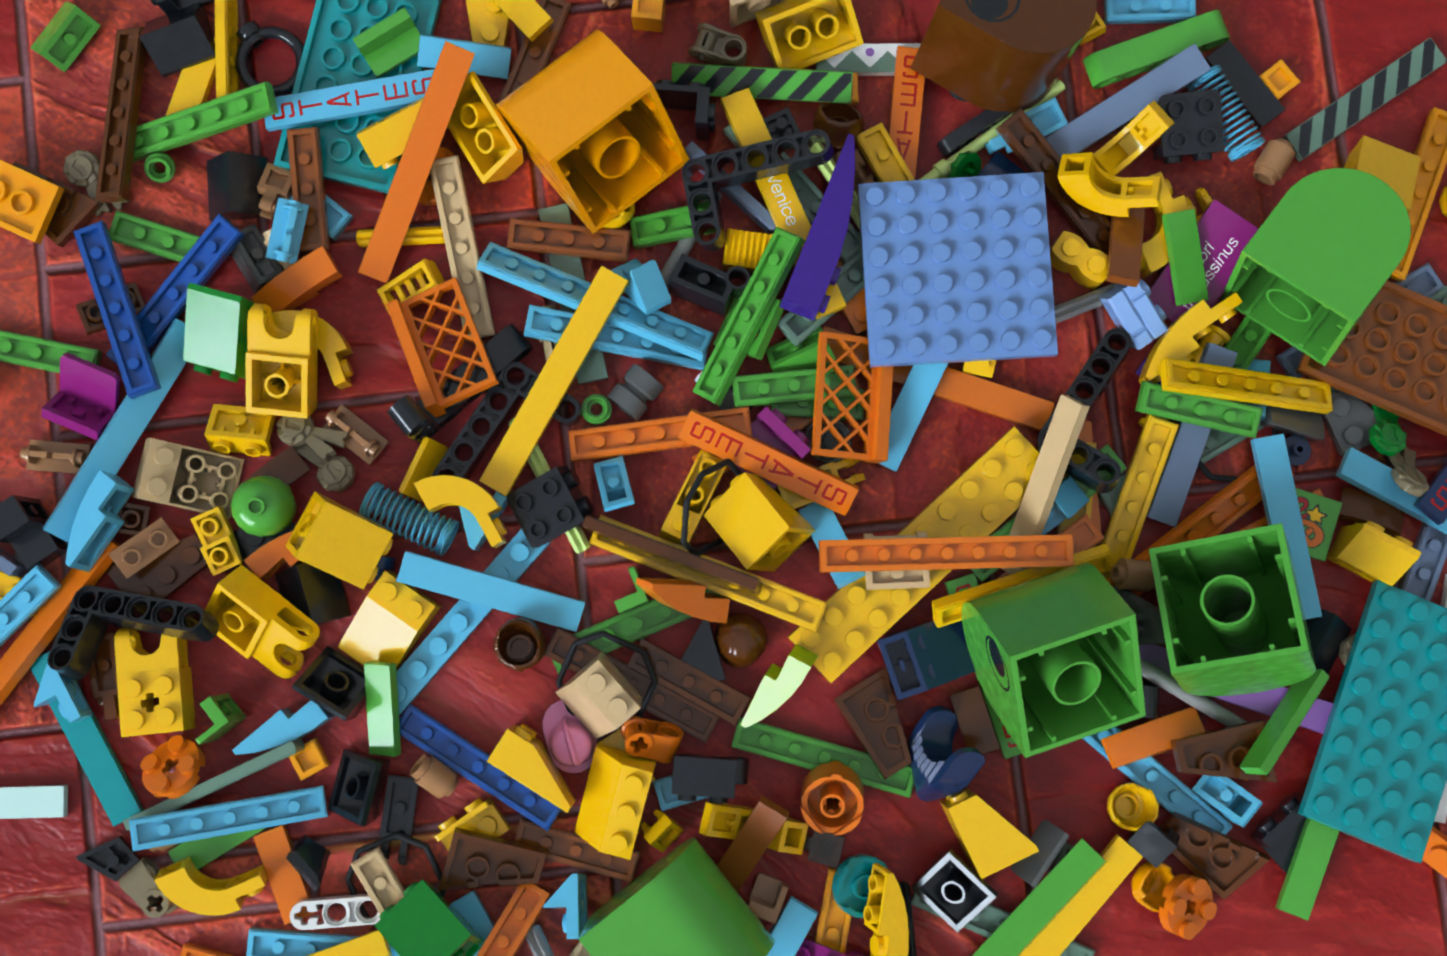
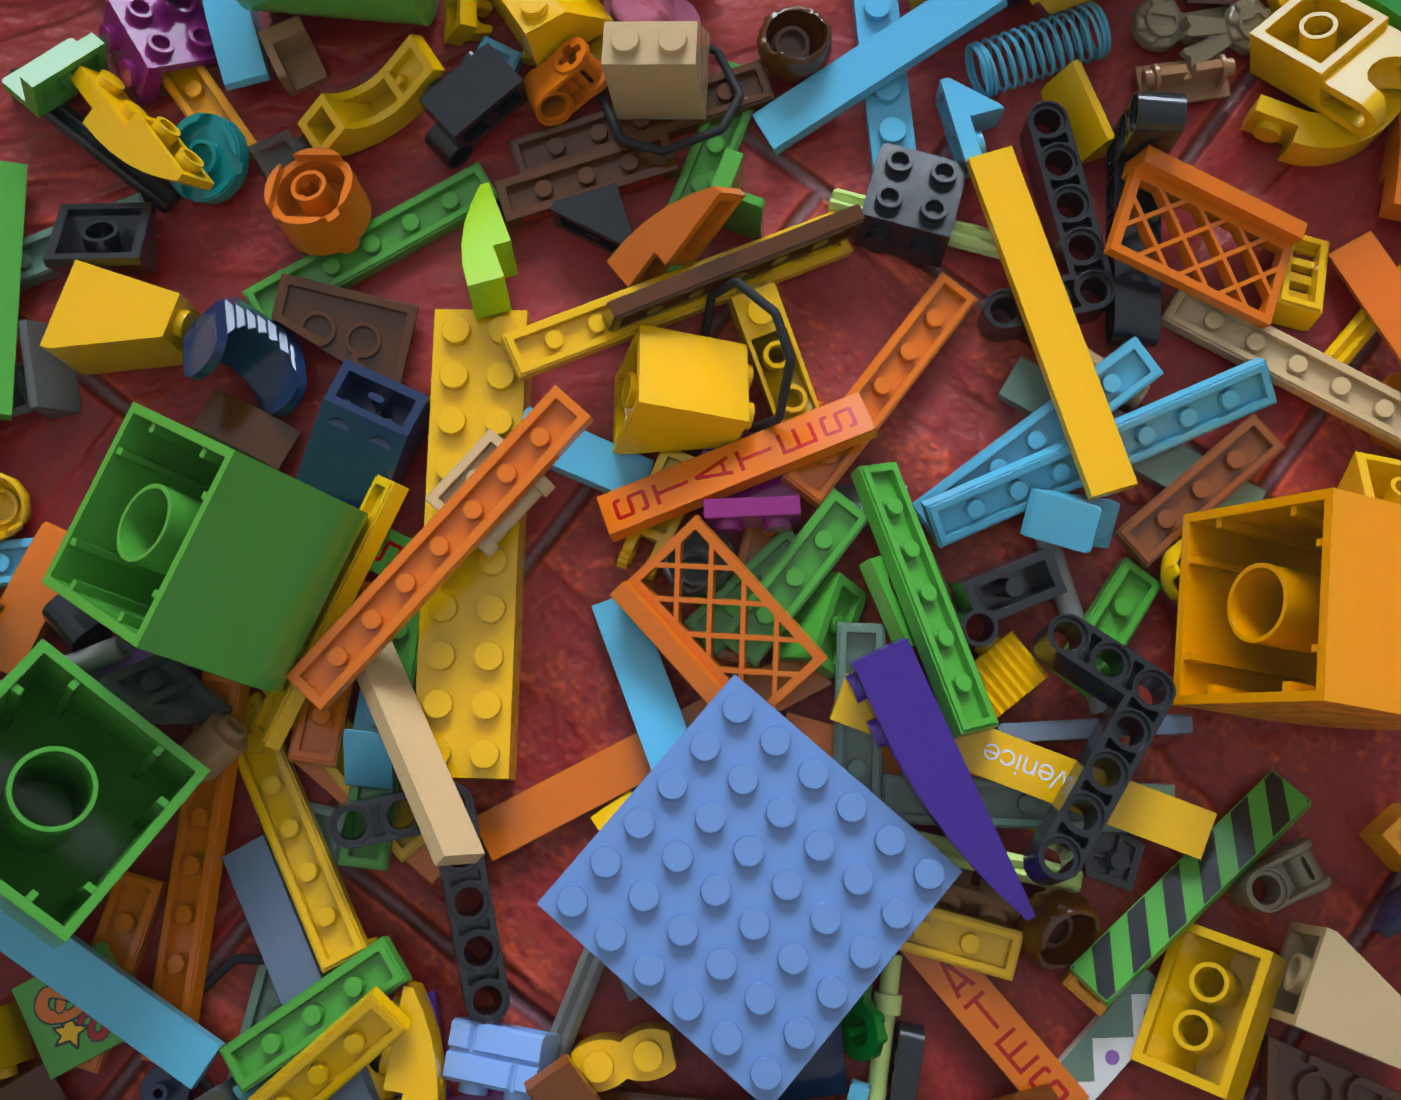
camera: 140 degrees right, 5 degrees down
yellow arch [413,475,507,548] -> none
bright green plate [581,394,612,425] -> none
medium azure slope [593,456,636,512] -> none
dark grey wheel [607,363,664,421] -> none
black bracket [653,80,716,141] -> none
reddish brown hair [714,613,768,668] -> none
dark orange tile [717,796,790,892] -> none

